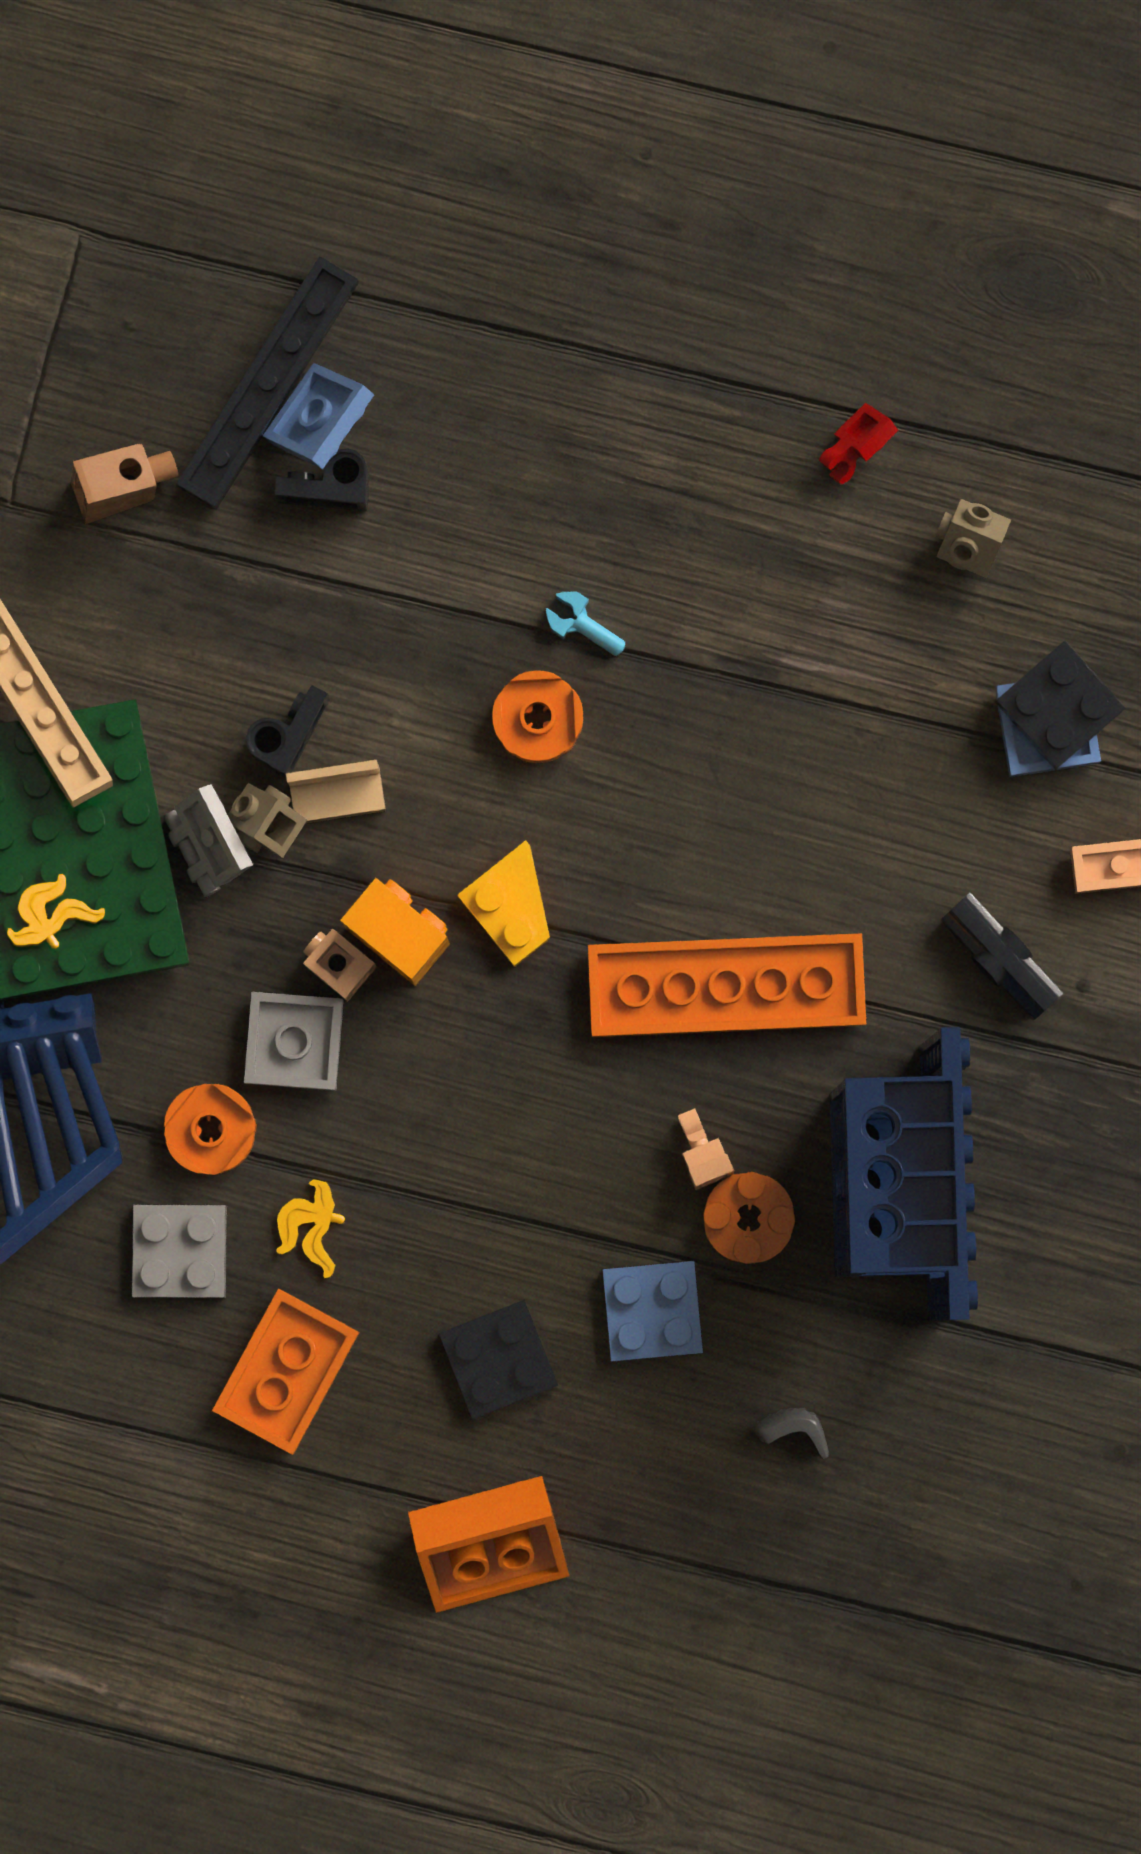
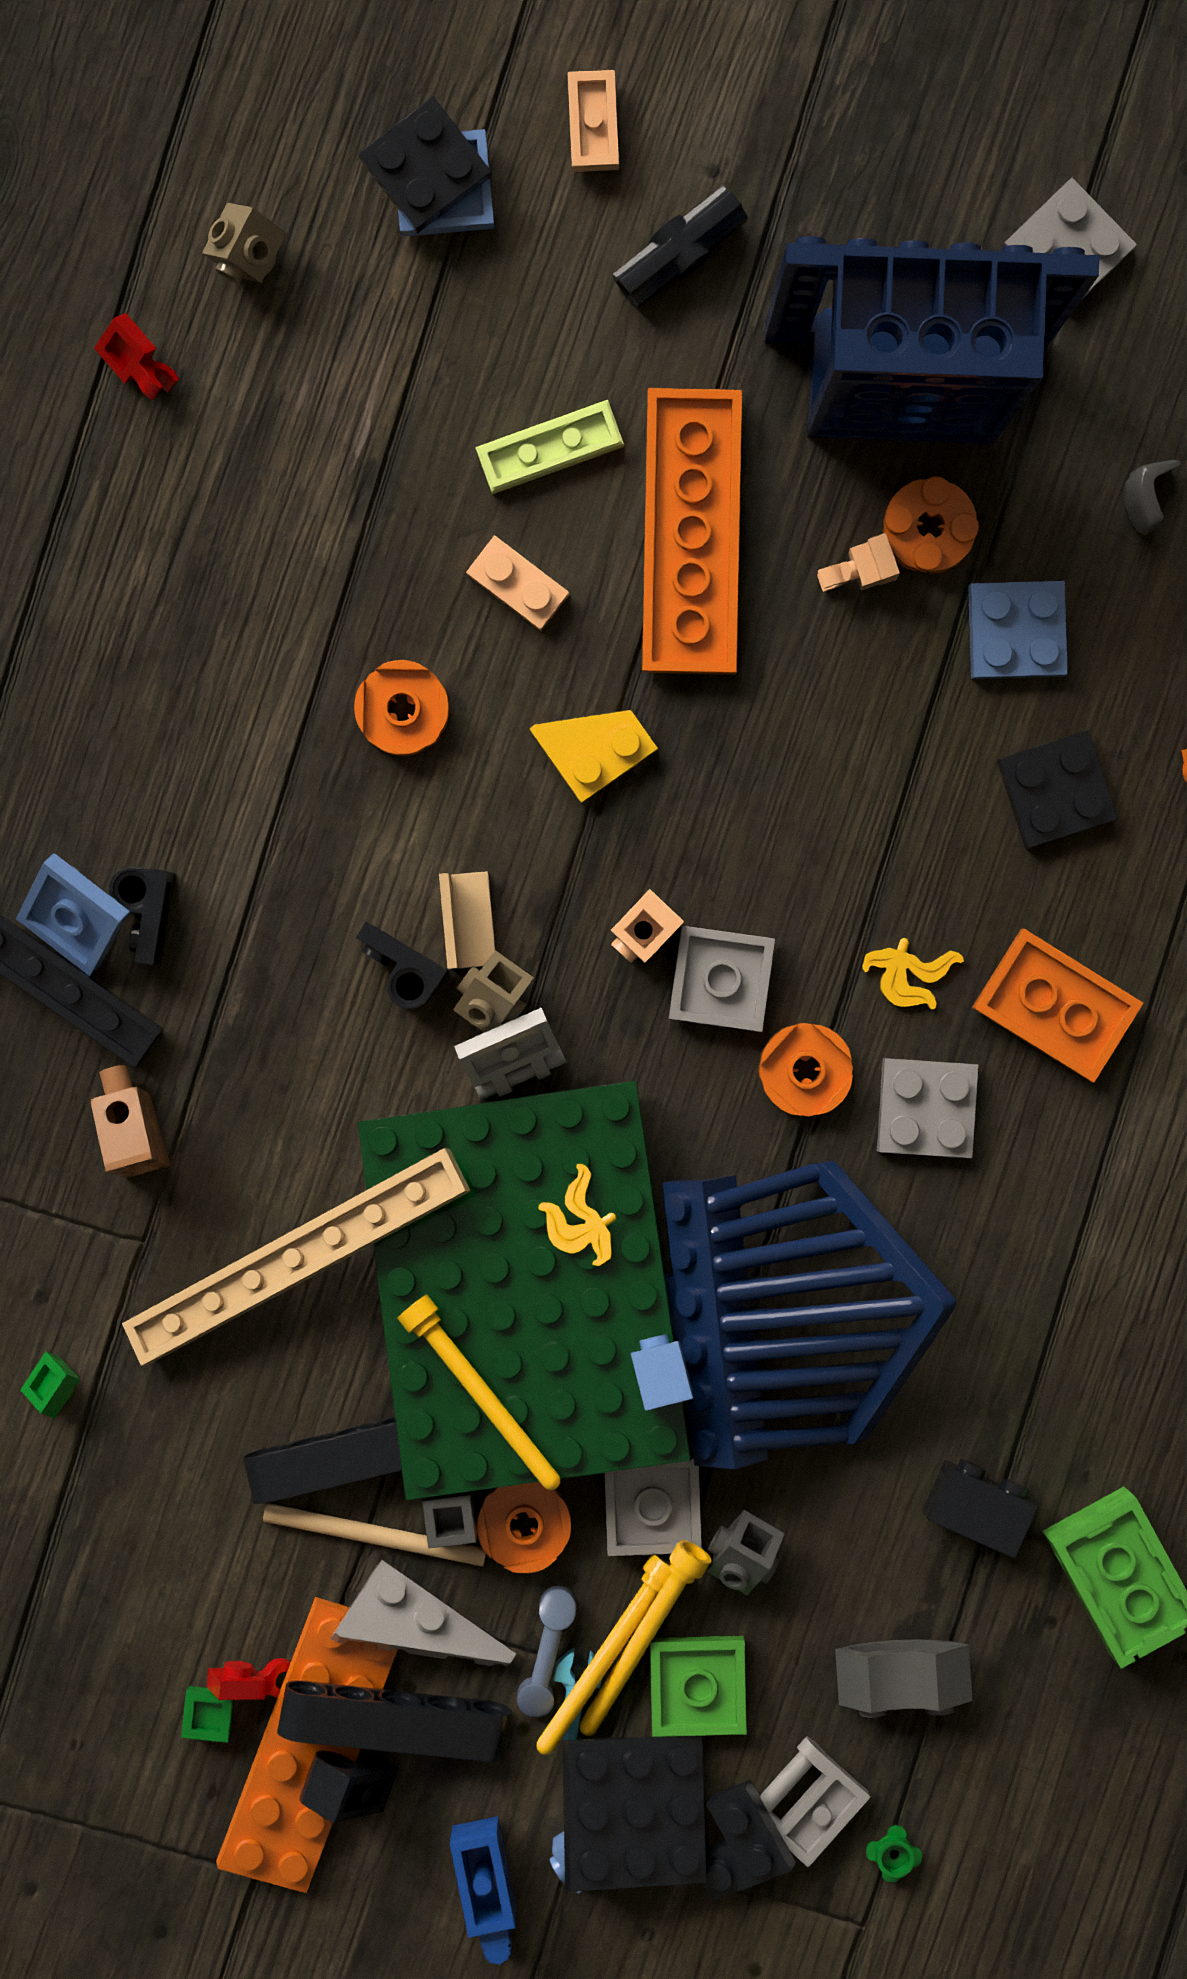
camera: 90 degrees left, 5 degrees up
light orange brick [340,878,450,986] -> none
medium azure bar [546,592,625,656] -> none
none -> light nougat plate [466,535,569,632]
none -> yellowish green tile [476,400,624,494]
none -> light grey plate [1002,178,1137,298]

